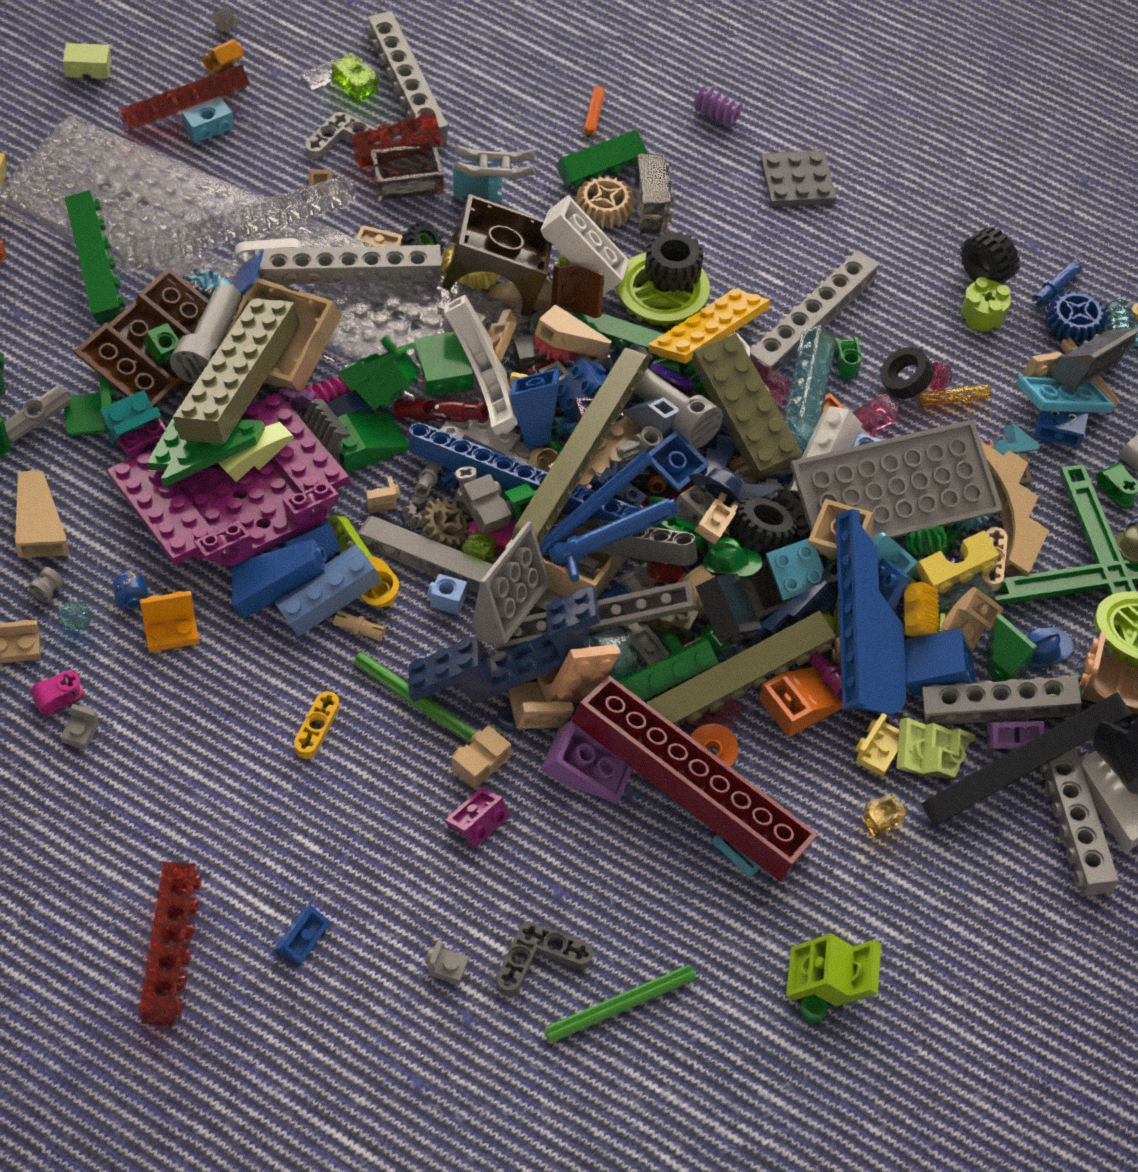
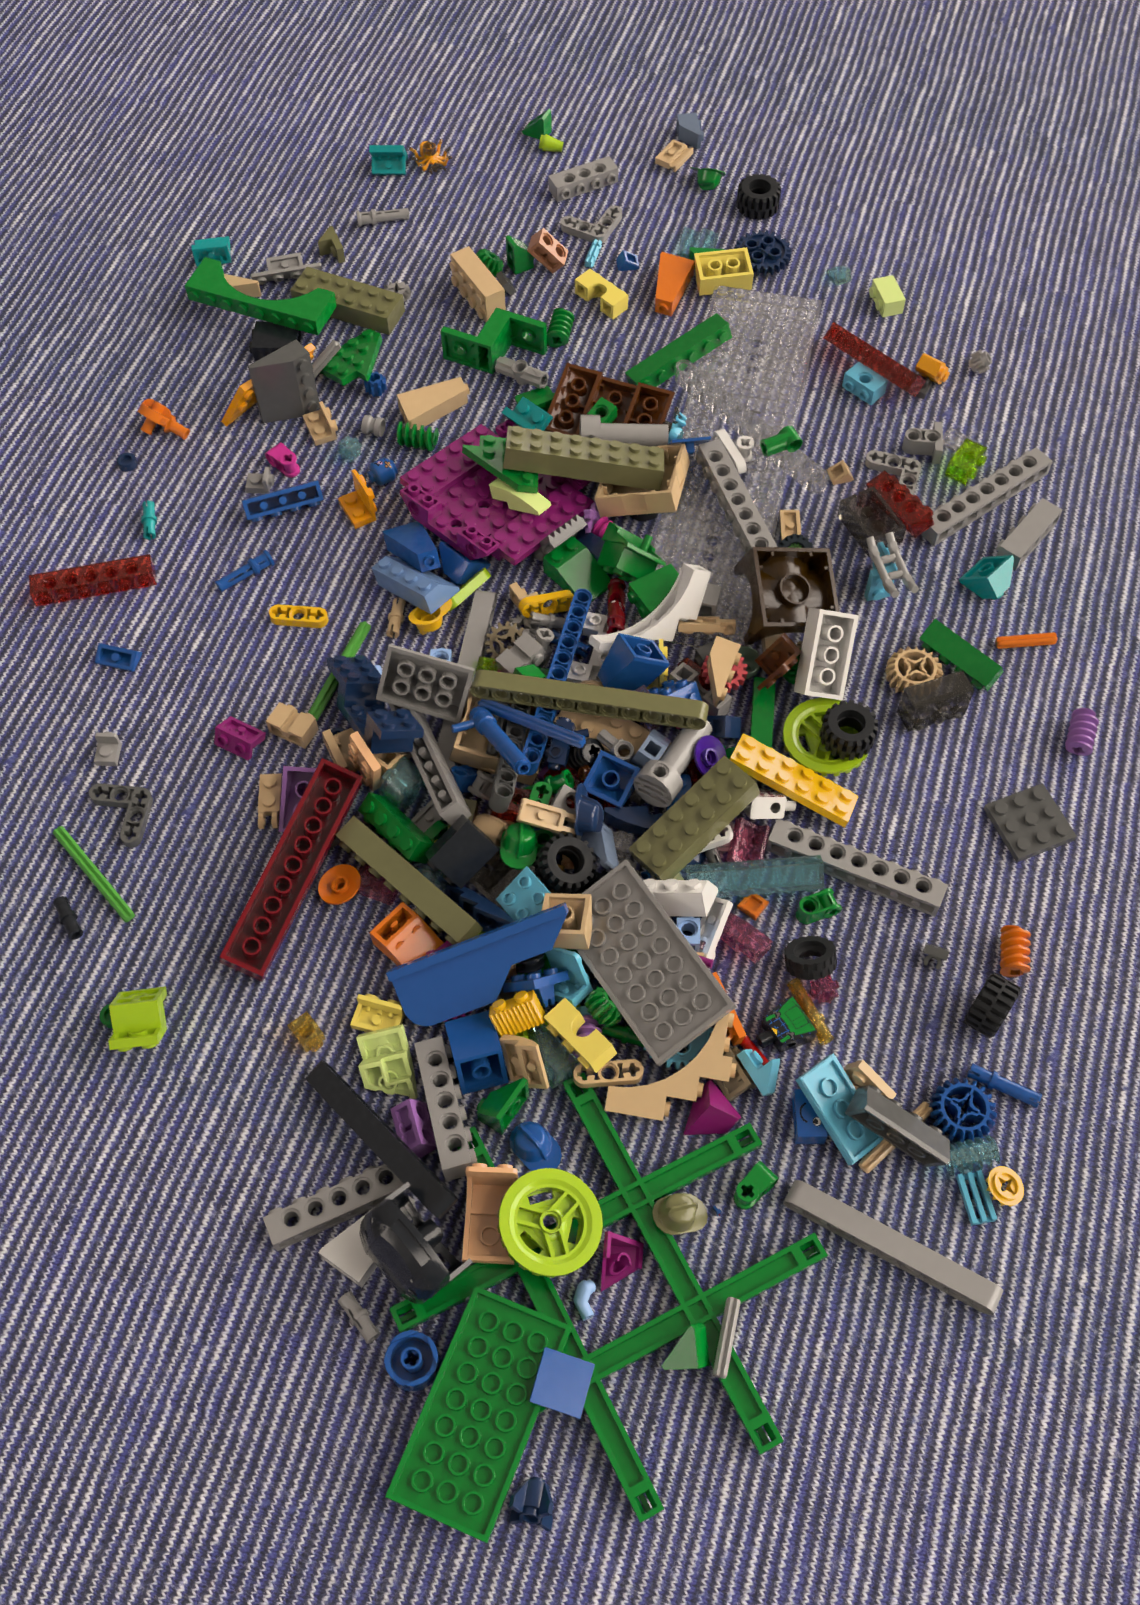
camera: 80 degrees right, 5 degrees up
lime brick [961,277,1011,332] -> none
none -> black pin [53,896,83,940]
none -> teal pin [141,500,157,540]
none -> blue pin [215,549,275,592]
none -> blue brick [241,480,324,522]
none -> tan hinge [258,773,283,829]
none -> green piece [396,421,439,452]
none -> yellow beam [518,590,574,618]
none -> magenta slope [683,1080,742,1135]
none -> white bush [736,436,754,462]
none -> torso [756,995,817,1052]
none -> green piece [760,426,803,457]
none -> clear light blue slope [826,265,851,286]
none -> light grey tile [902,422,943,464]
none -> dark grey tile [923,943,949,970]
none -> teal slope [959,555,1014,600]
none -> light grey brick [996,498,1063,570]
none -> orange piece [1000,925,1031,977]

